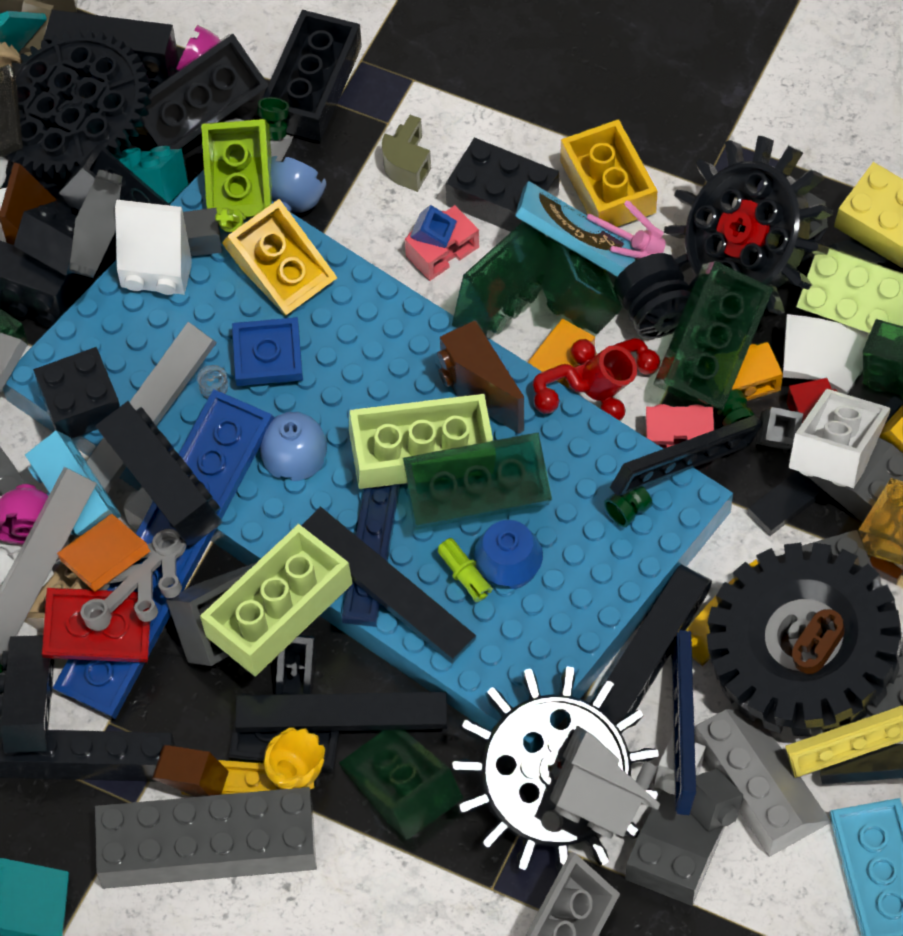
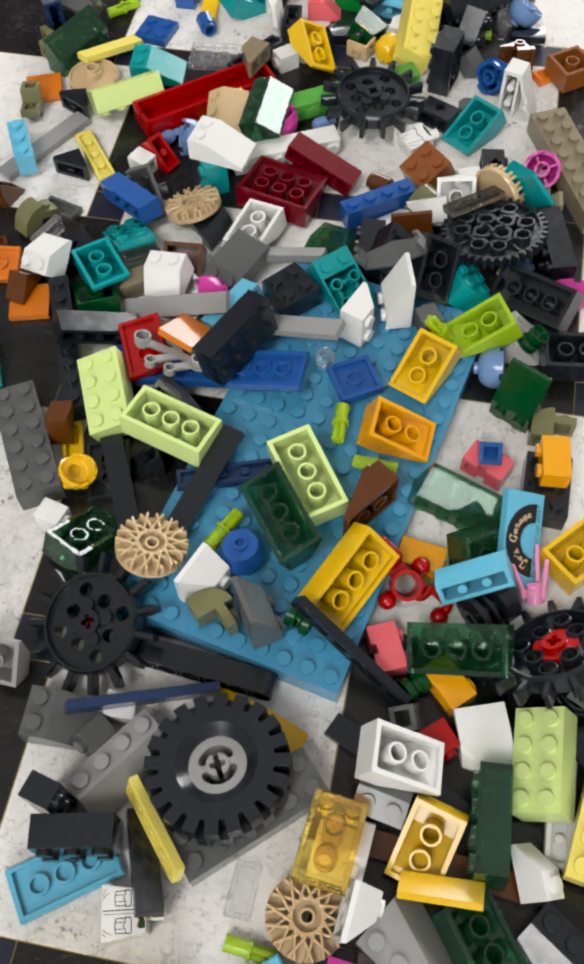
camera: 75 degrees right, 0 degrees up
medium blue cylinder [260,412,327,481] -> none
light grey piece [549,726,660,839] -> none
reddish brown beam [792,609,845,674] -> none
none -> black brick [18,769,78,813]
none -> black brick [27,812,124,862]
none -> white brick [33,497,73,535]
none -> yellowish green brick [77,346,134,442]
none -> tan wheel [115,512,189,578]
none -> white slope [173,542,231,603]
none -> olive brick [185,588,239,637]
none -> dark grey slope [231,576,284,650]
none -> yellow slope [297,522,400,632]
none -> teal slope [306,245,376,315]
none -> lime axle [331,402,350,444]
none -> white slope [339,282,375,348]
none -> lime axle [352,455,399,474]
none -> light orange slope [356,396,436,463]
none -> medium azure brick [434,549,515,606]
none -> dark green slope [489,357,552,434]
none -> light orange brick [534,435,572,488]

